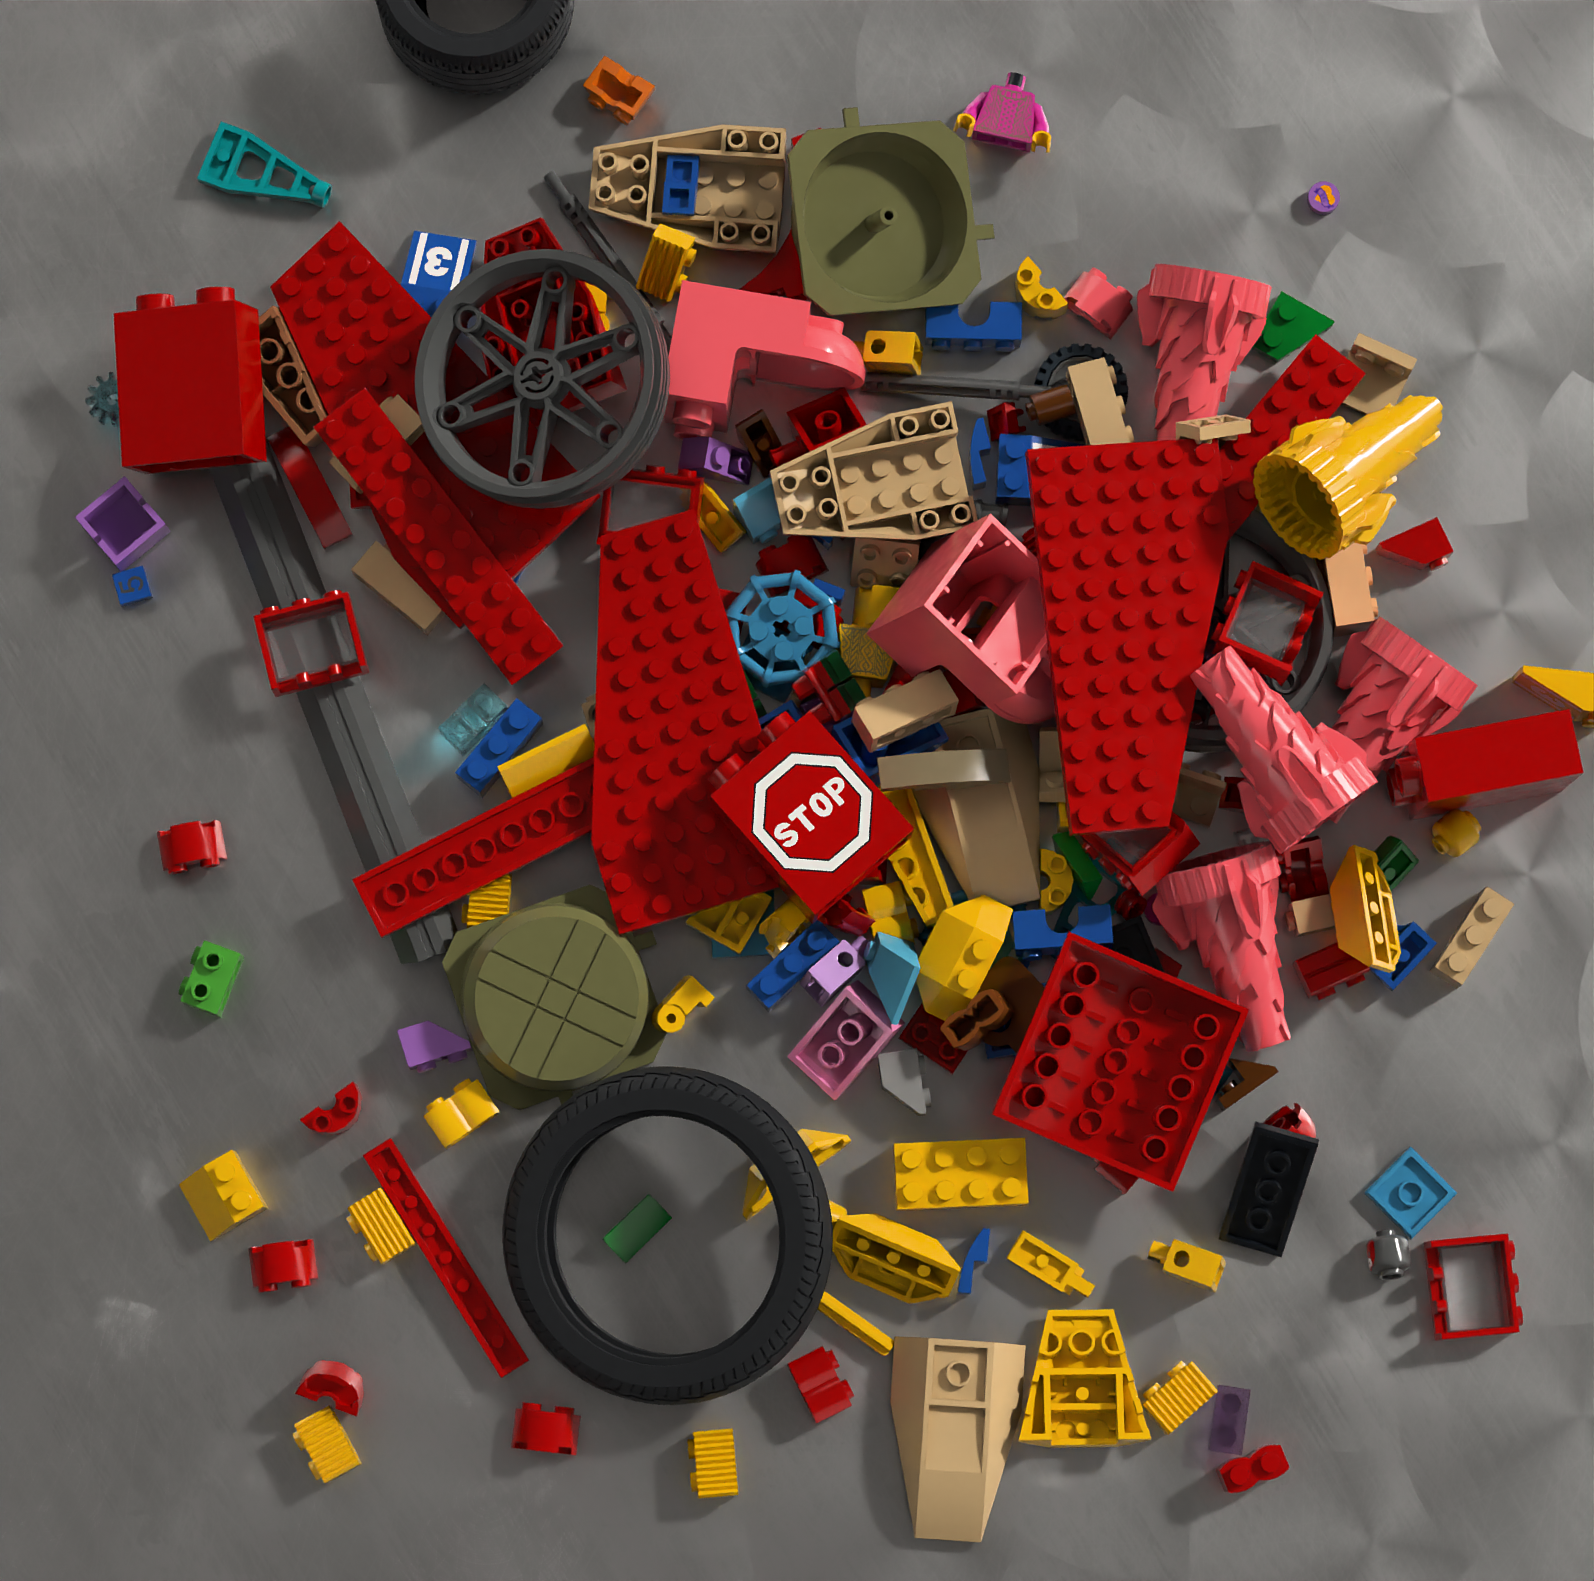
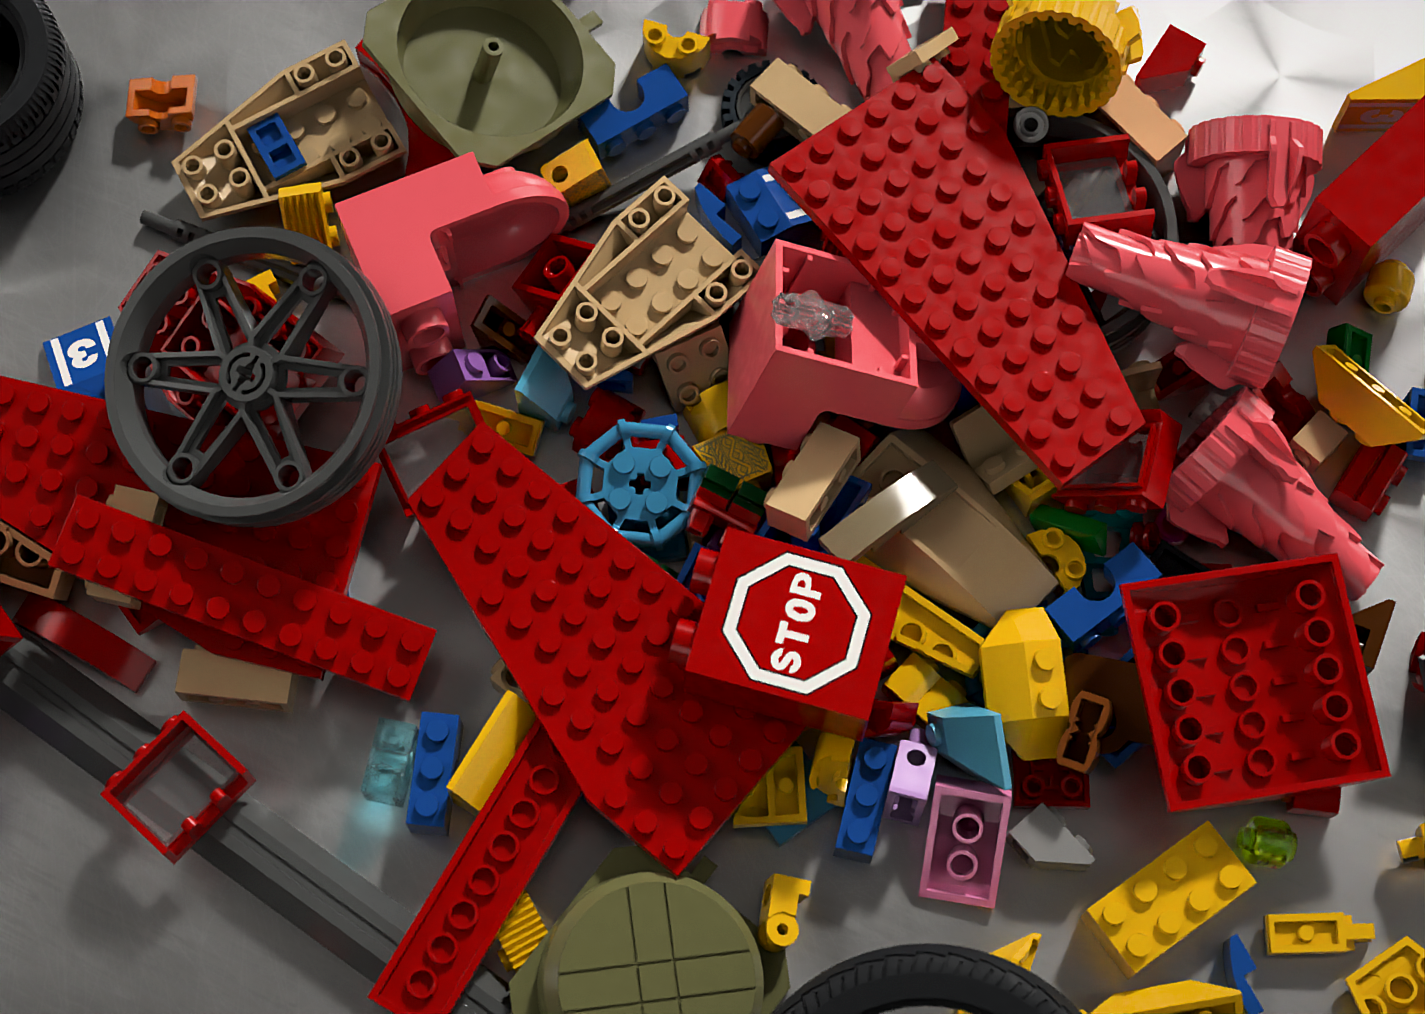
camera: 30 degrees left, 10 degrees down
none -> clear piece [771,290,855,341]
none -> light grey plate [1013,106,1049,143]
none -> clear neon green head [1236,816,1298,869]

